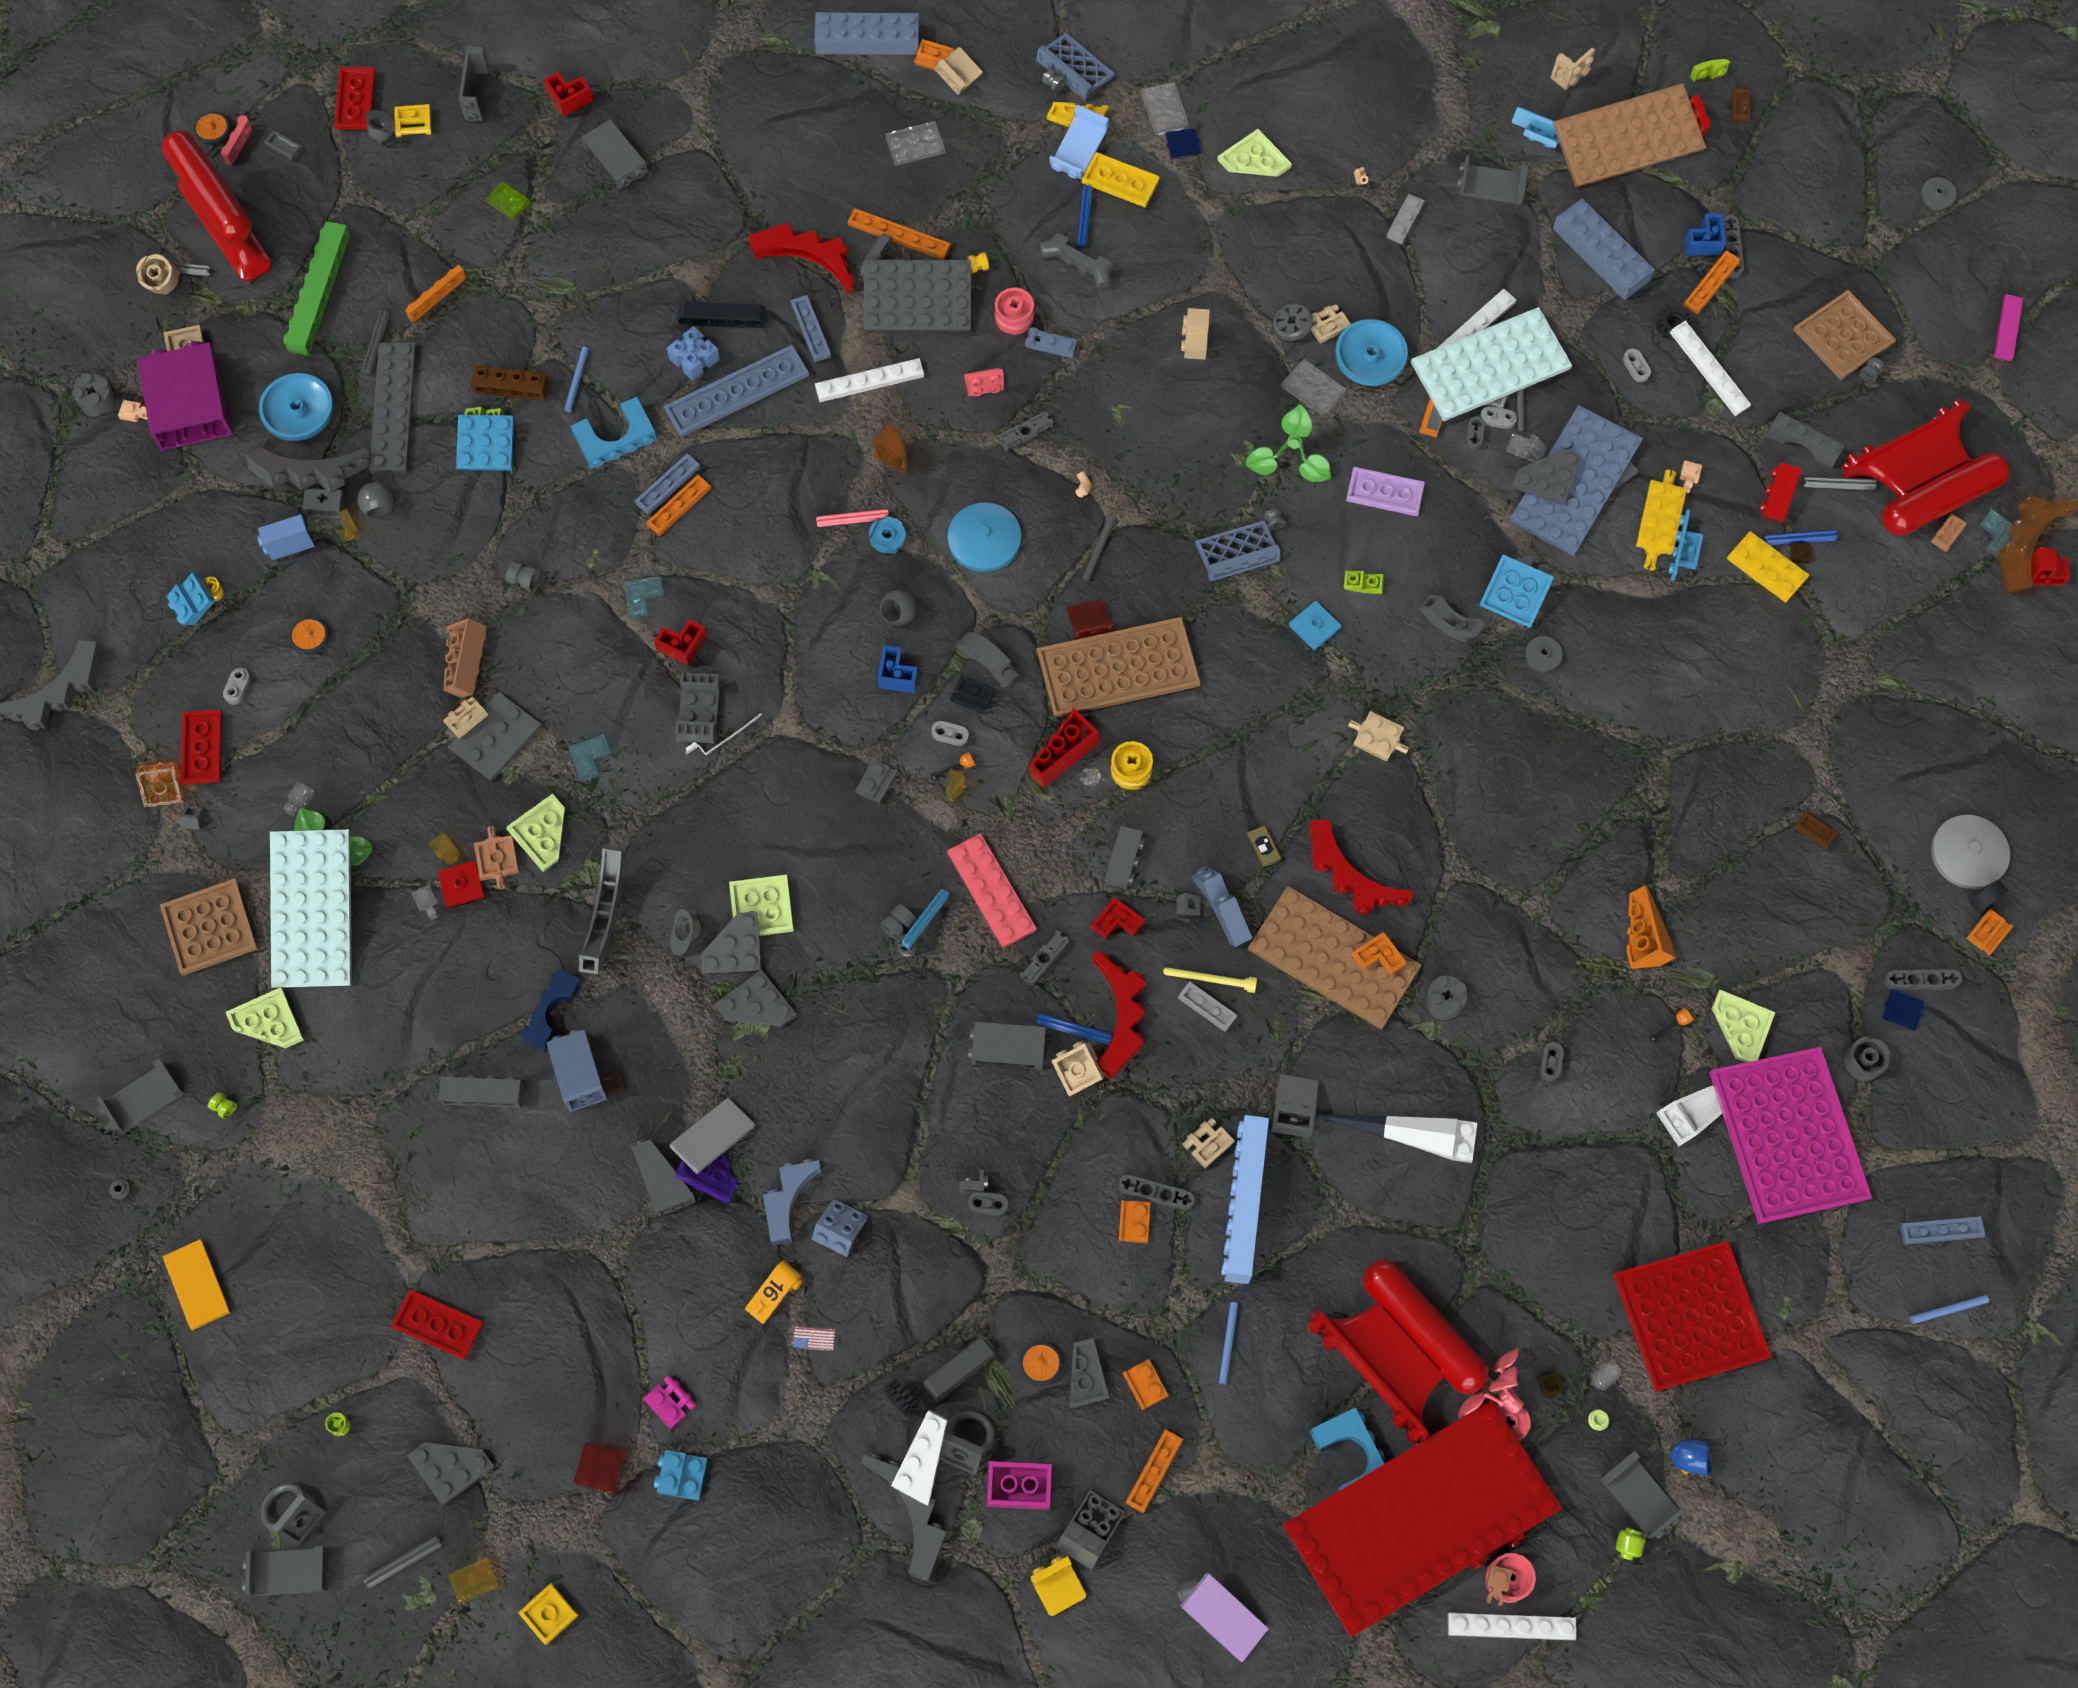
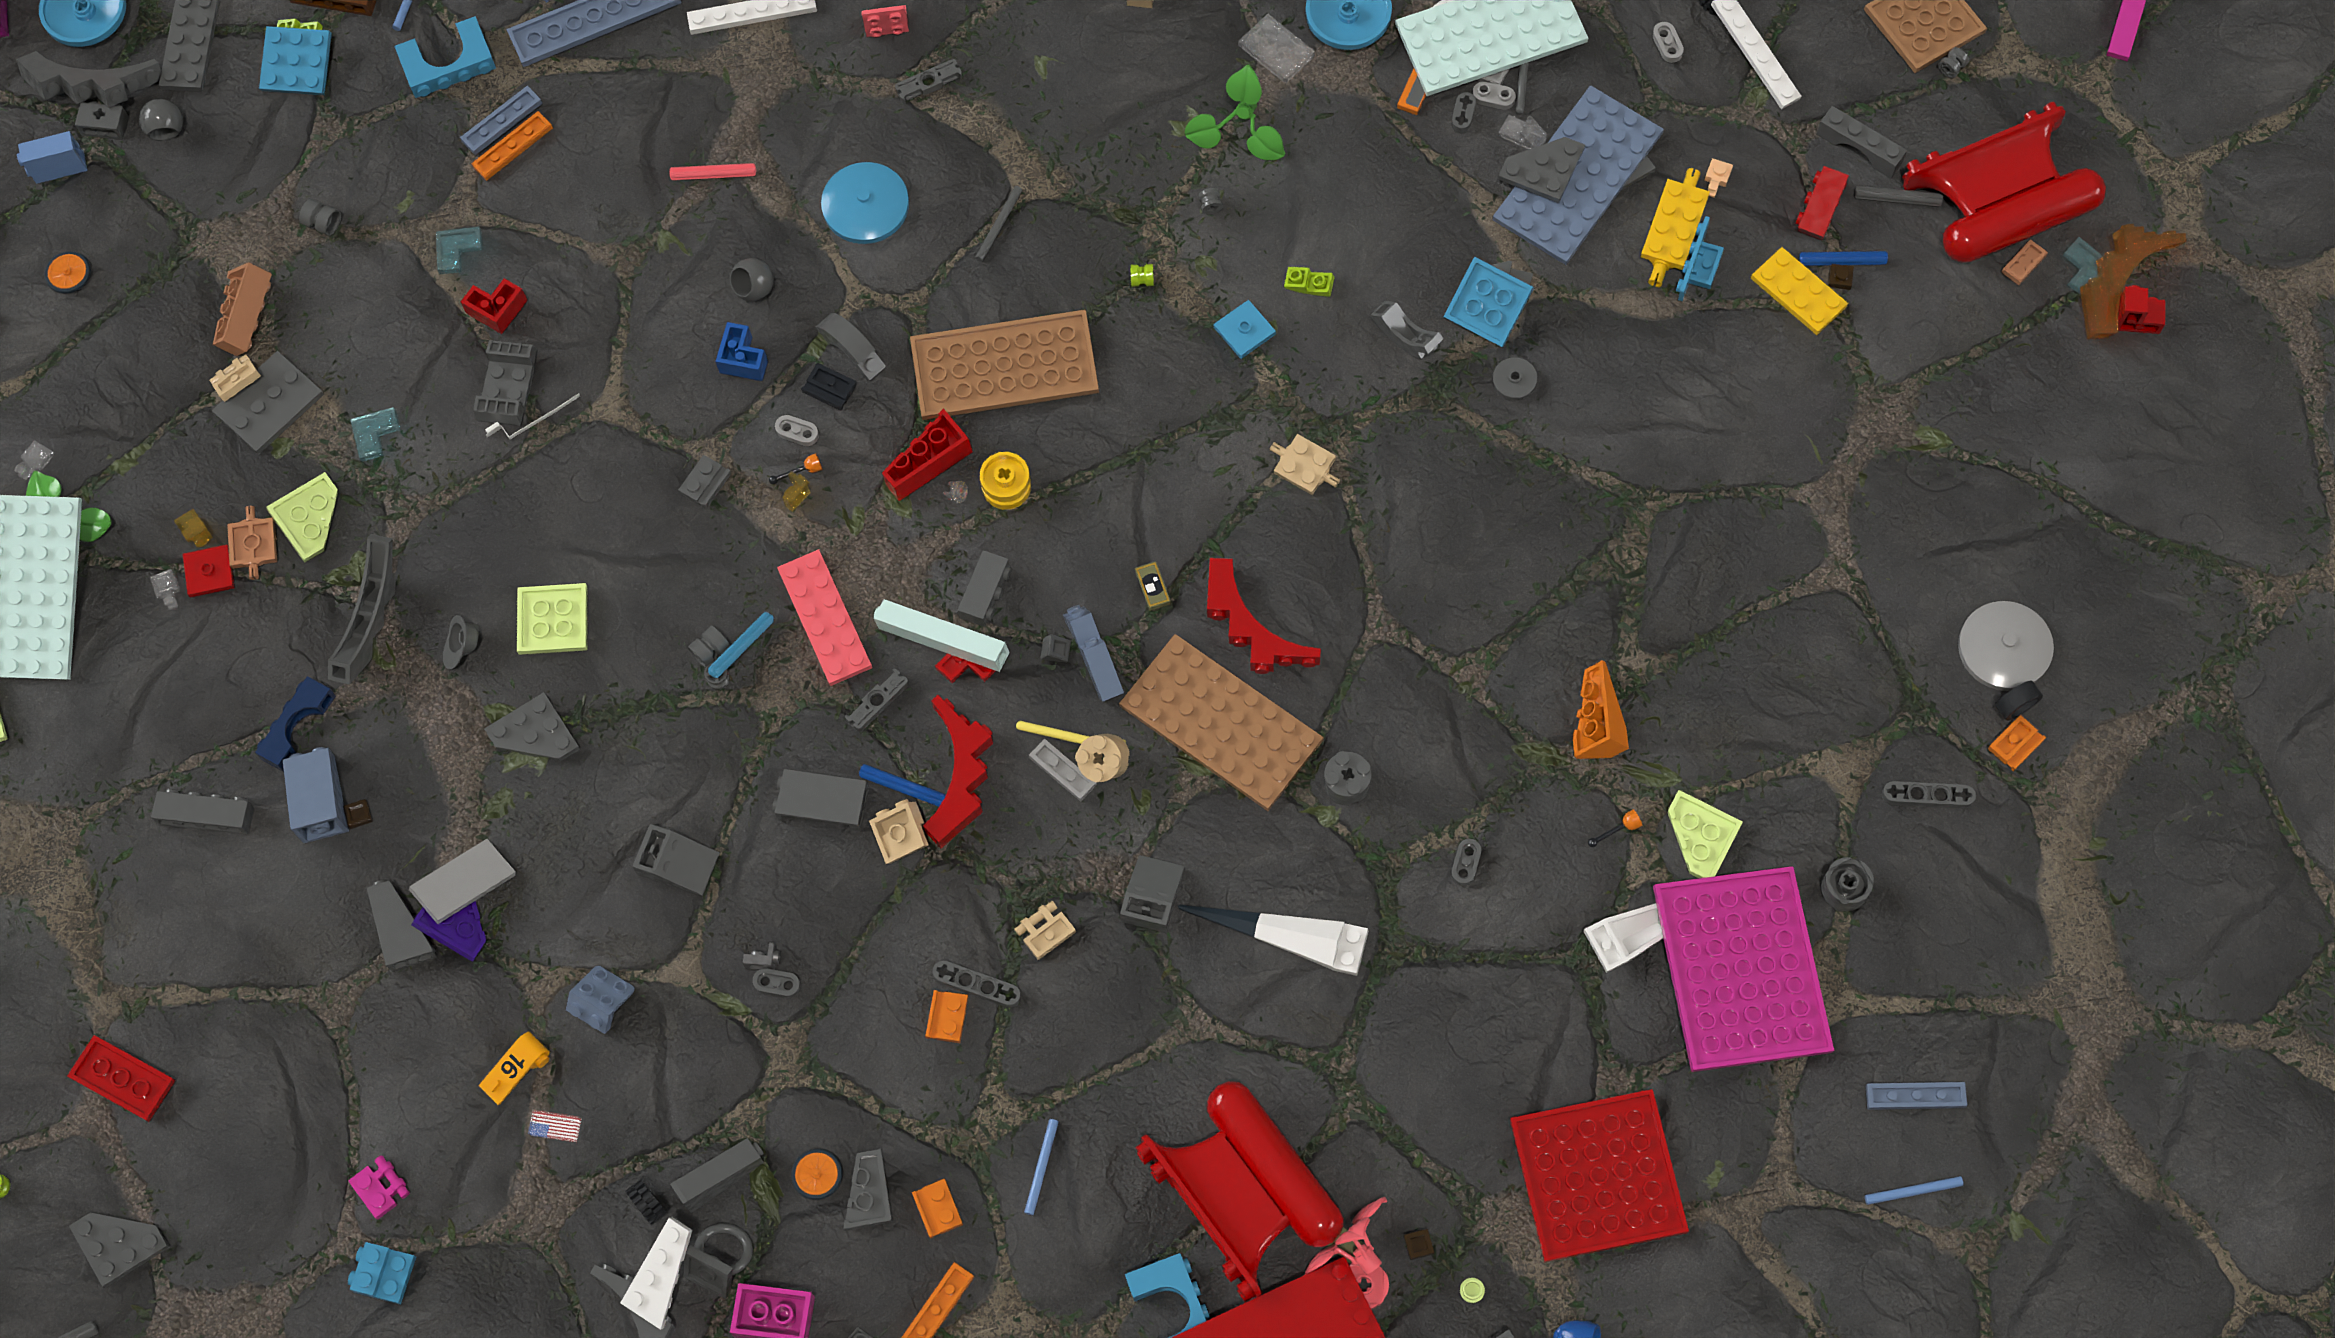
camera: 10 degrees right, 0 degrees up
clear yellow bracket [338,509,360,542] -> none
clear red brick [573,1442,628,1496] -> none
dark grey plate [701,912,761,974] -> none
sand blue arch [763,1159,821,1246] -> none
dark azure plate [869,517,906,554] -> none
clear orange slope [873,425,908,475] -> none
clear red bracket [1067,599,1112,640] -> none
light nougat arm [1076,471,1092,498] -> none
sand blue fence [1195,520,1280,582] -> none
light blue brick [1221,1115,1269,1284] -> none
lavender tile [1346,467,1425,516] -> none
orange plate [1351,932,1407,975] -> none
clear brick [1591,1360,1622,1391] -> none
reddish brown plate [1794,811,1838,849] -> none
clear blue piece [1882,989,1925,1031] -> none
none -> dark grey slope [632,824,720,896]
none -> light aqua brick [874,599,1010,672]
none -> tan brick [1075,734,1130,782]
none -> lime wheel [1131,264,1154,287]

